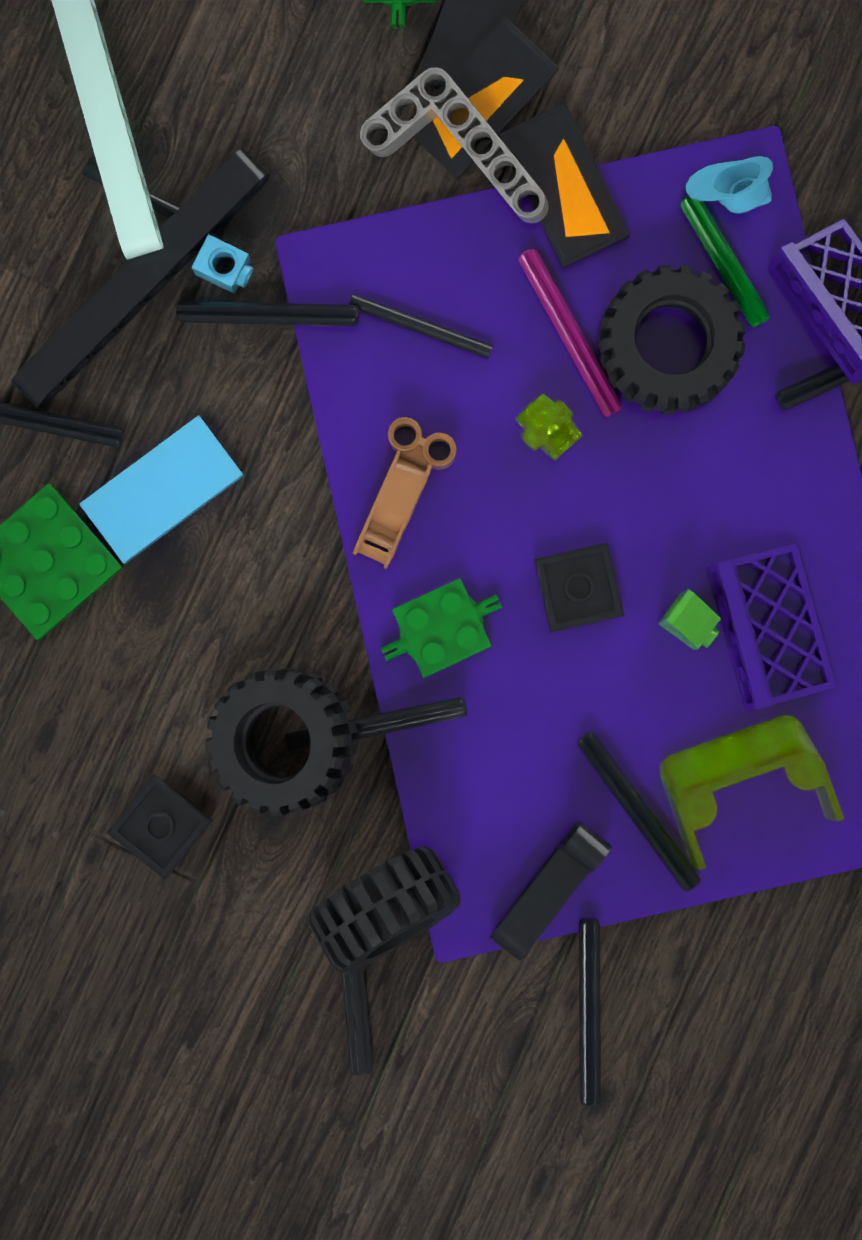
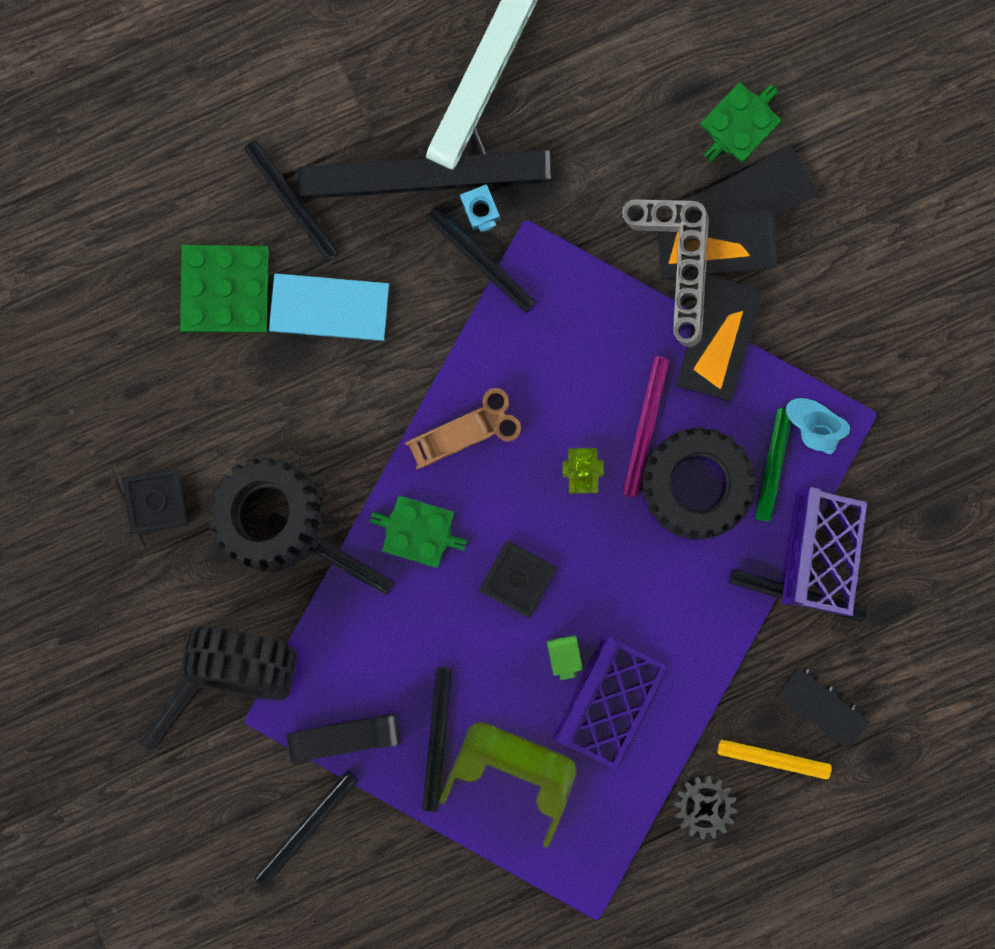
camera: 50 degrees right, 0 degrees up
black bar [349,294,493,359] -> none

